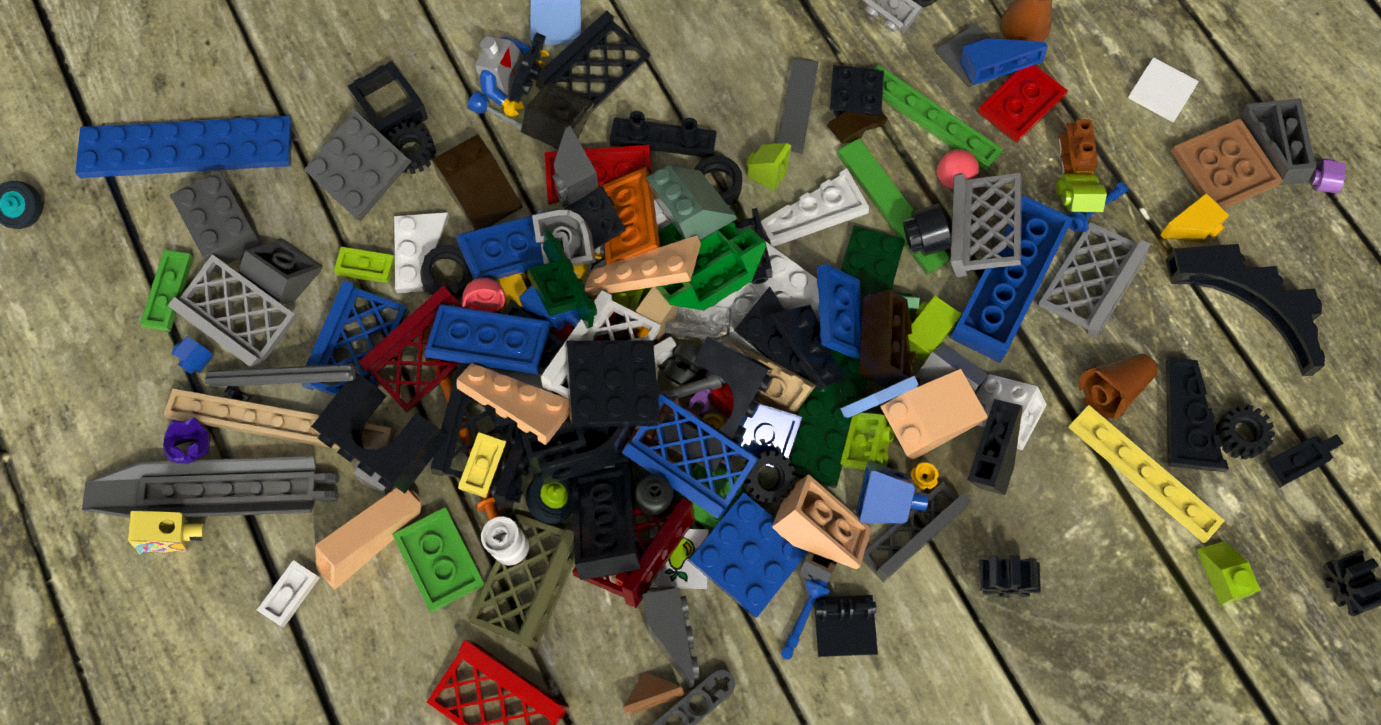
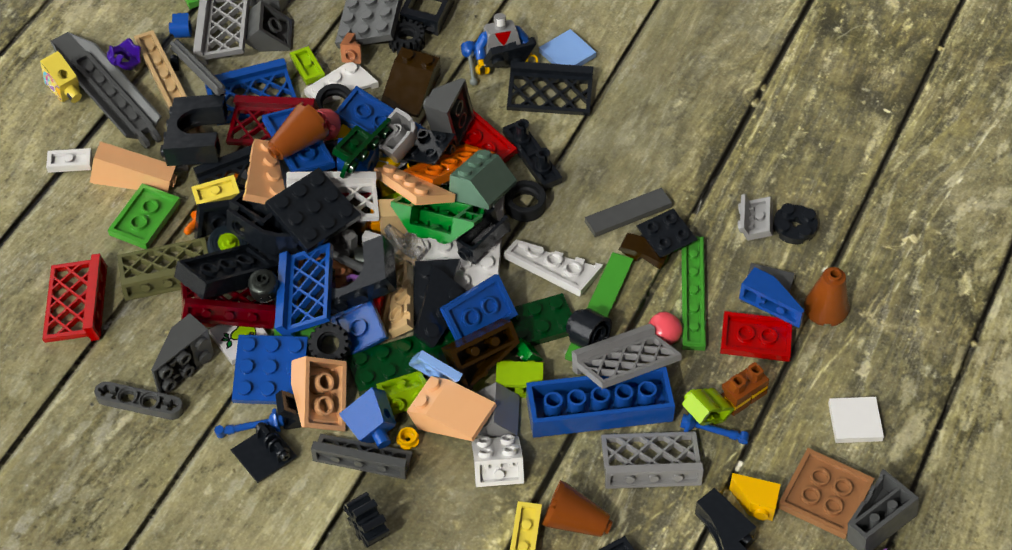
camera: 55 degrees right, 15 degrees down
white wheel [481,516,529,566] -> none
clear smoke slope [521,81,594,150] -> none
medium nougat slope [624,672,684,716] -> none
lime slope [746,143,792,191] -> none
black slope [967,399,1023,495] -> none
none -> dark orange cone [268,102,329,160]
none -> nougat bracket [340,32,362,64]

